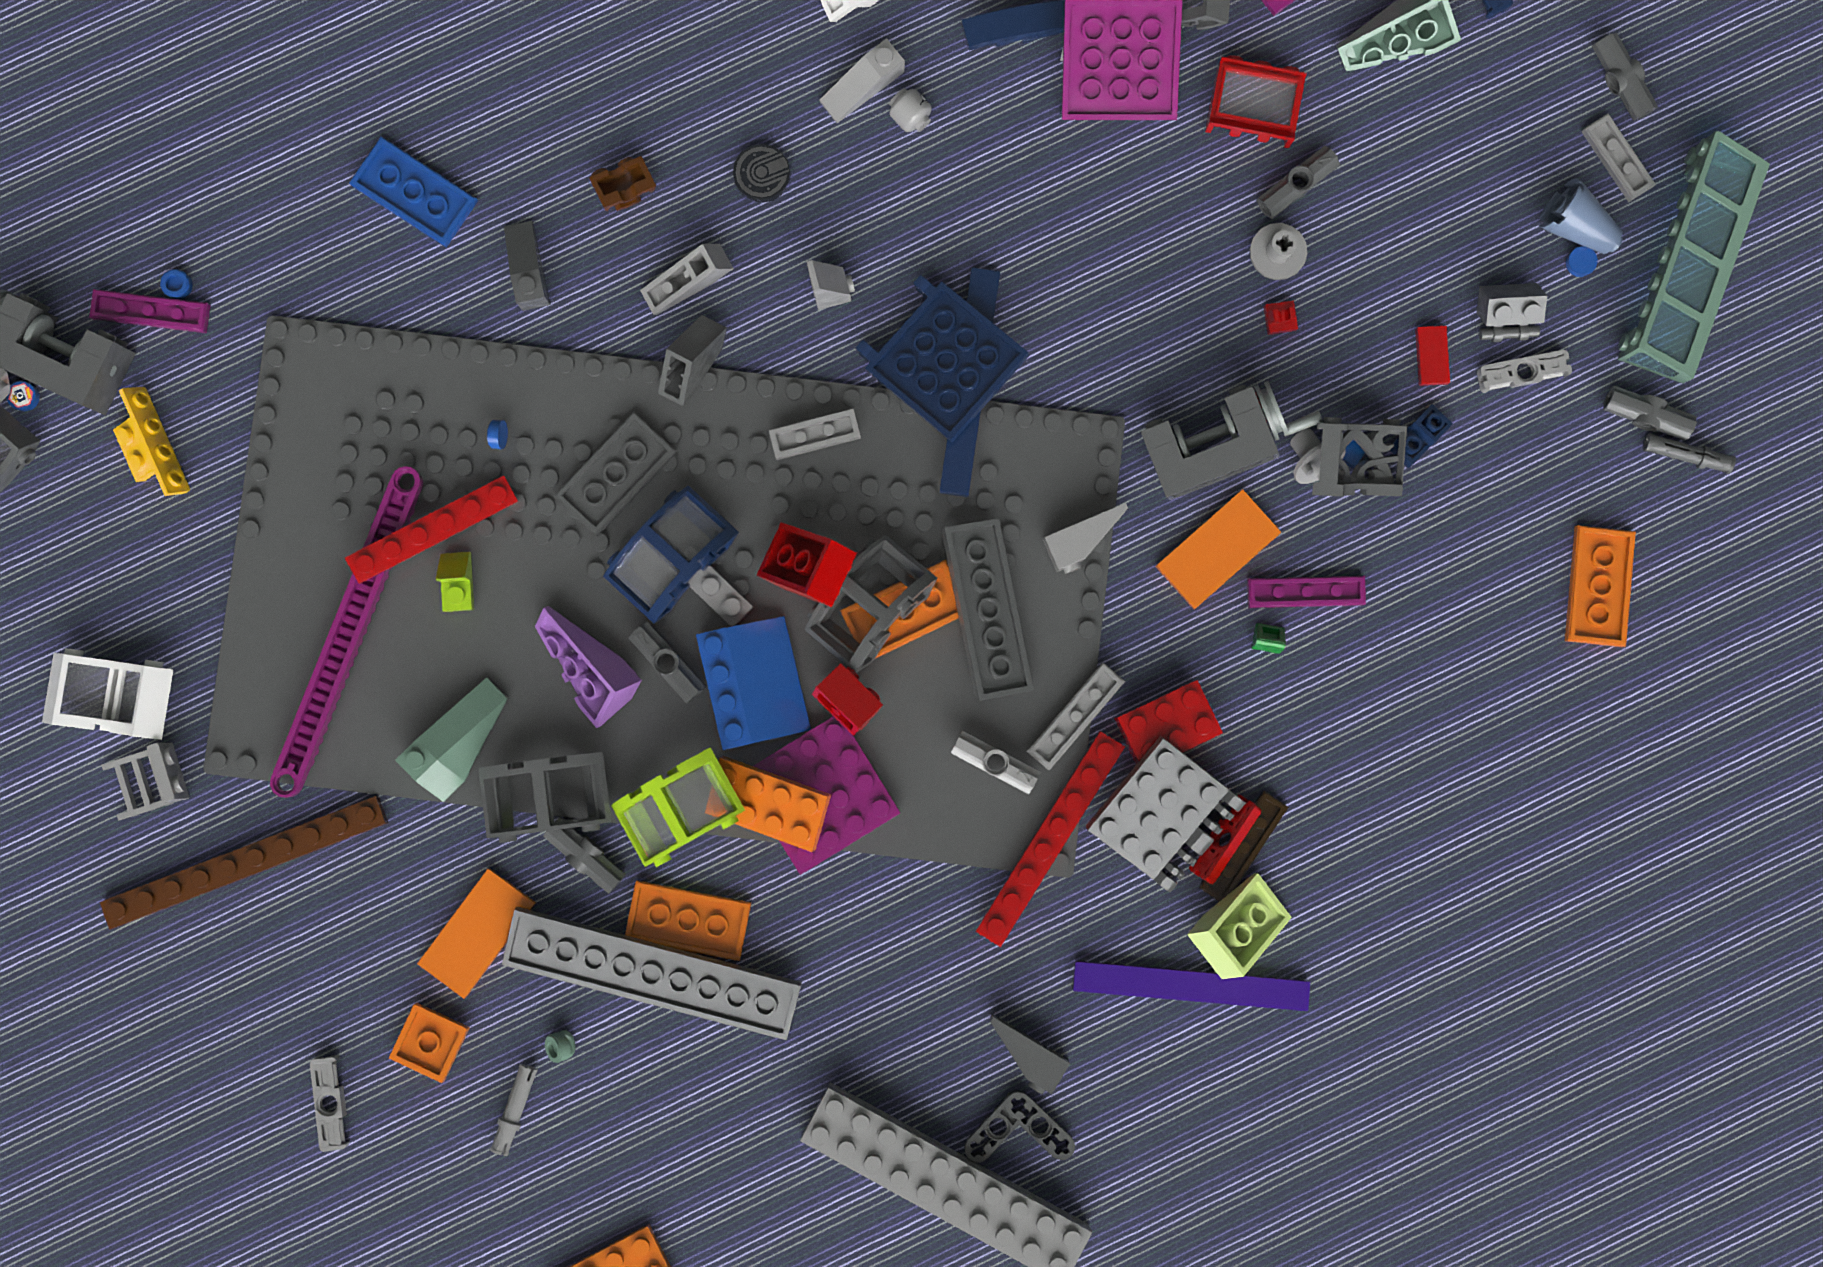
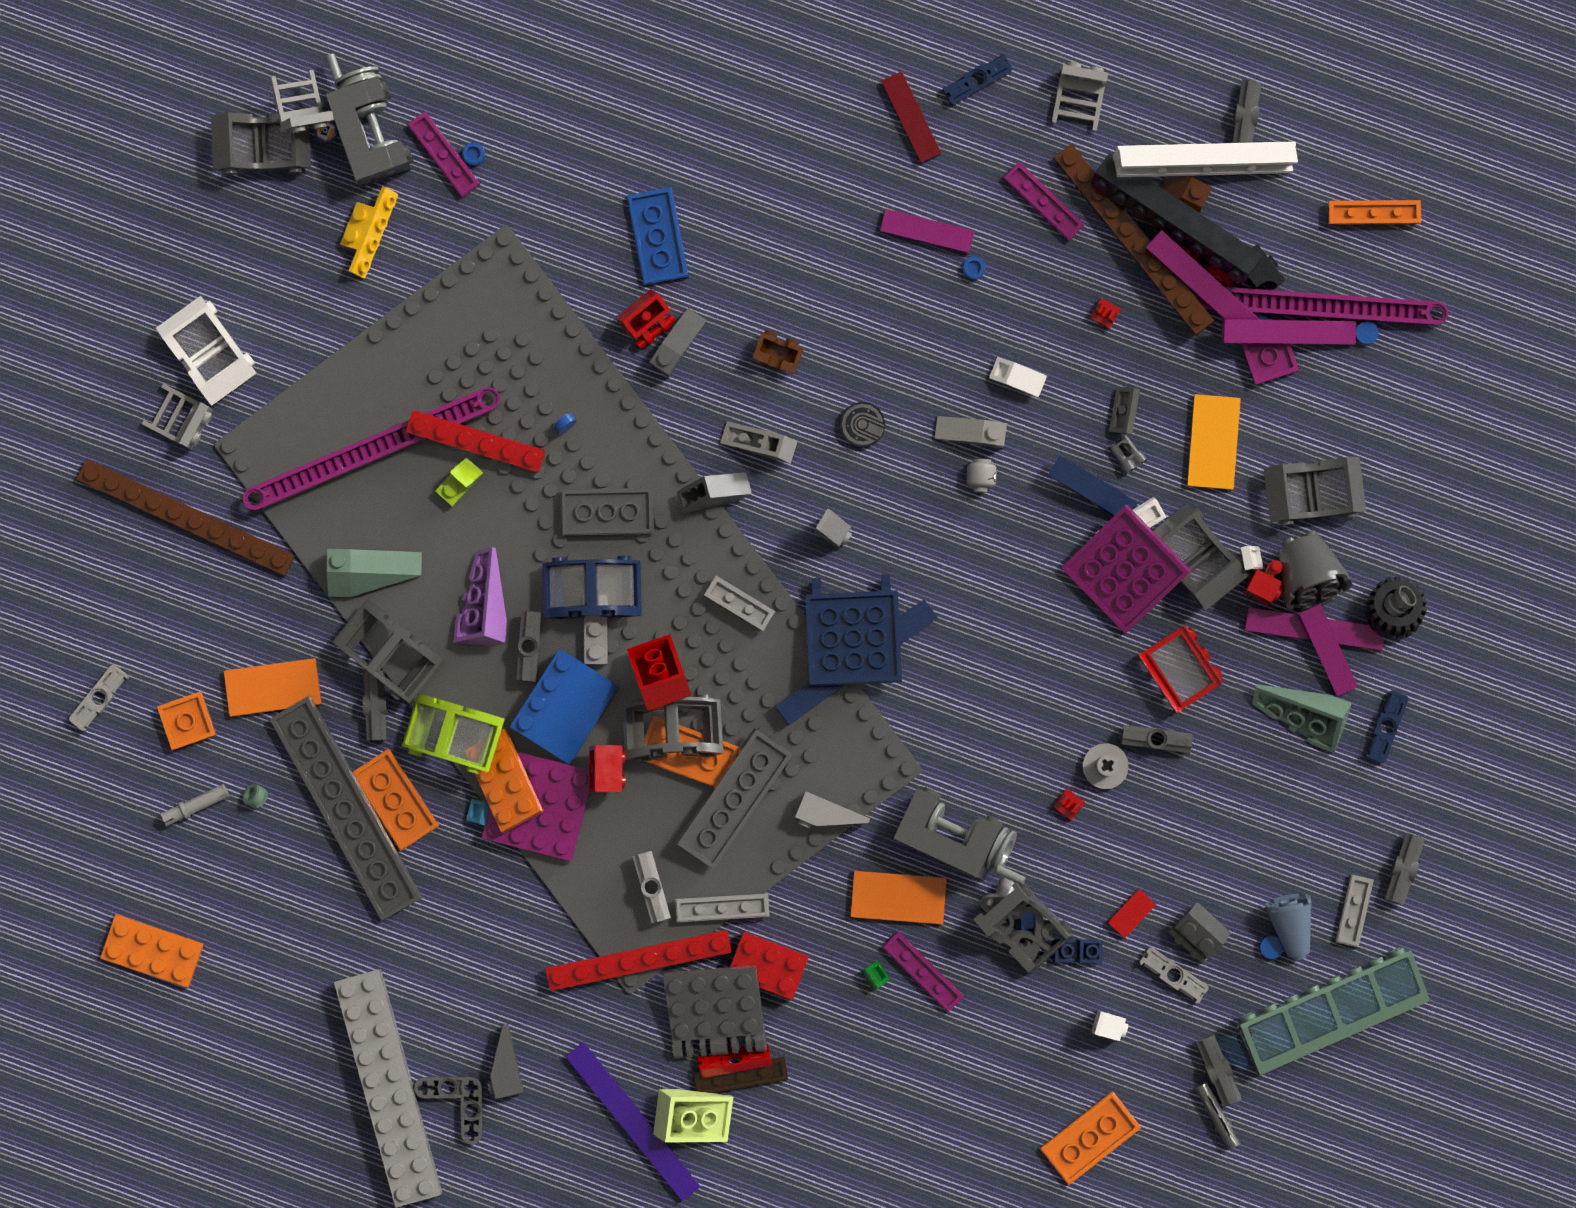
camera: 45 degrees right, 0 degrees up
none -> dark azure tile [466,799,489,826]
none -> red brick [615,289,676,349]
none -> white slope [1091,1010,1128,1041]

